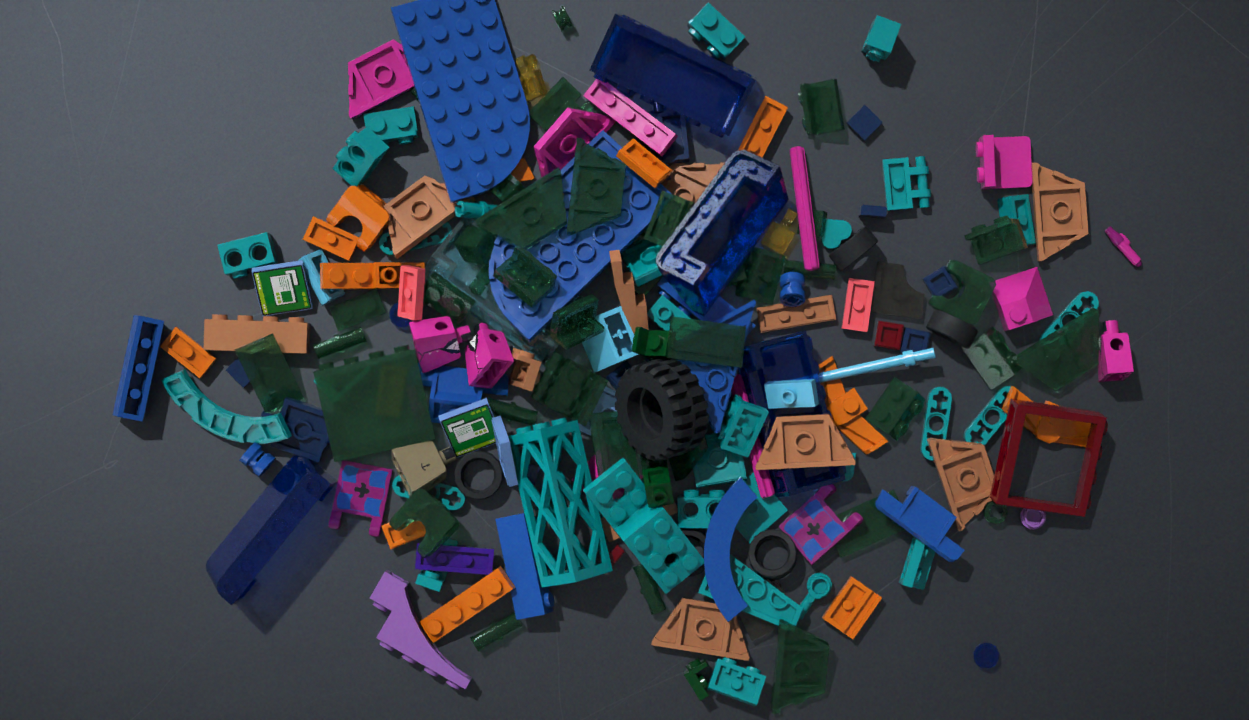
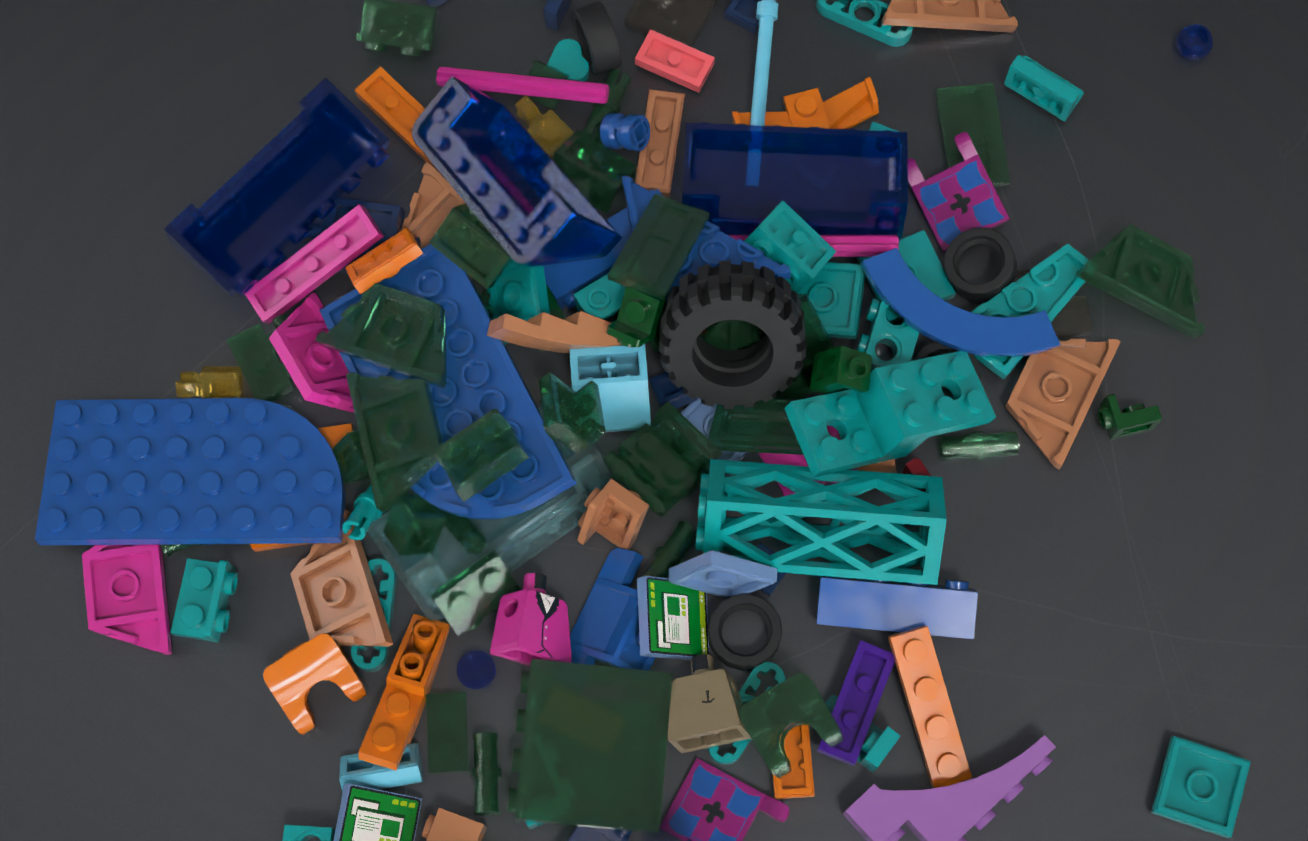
camera: 70 degrees left, 15 degrees down
orange plate [303,216,359,261] -> none
teal brick [332,127,390,187] -> none
coral plate [397,265,425,320] -> none
dark pink torso [465,323,514,389] -> none
clear green pin [470,612,523,652] -> none
clear green bush [551,5,573,31] -> none
teal bracket [687,2,745,60] -> none
teal bracket [707,657,766,707] -> none
nougat wing [756,414,856,470] -> none
medium azure plate [764,379,819,409] -> none
teal plate [799,573,832,620] -> none
orange plate [822,576,882,639] -> none
clear green bracket [865,377,925,441] -> none
dark red tile [874,321,904,350] -> none
blue plate [875,486,965,562] -> none

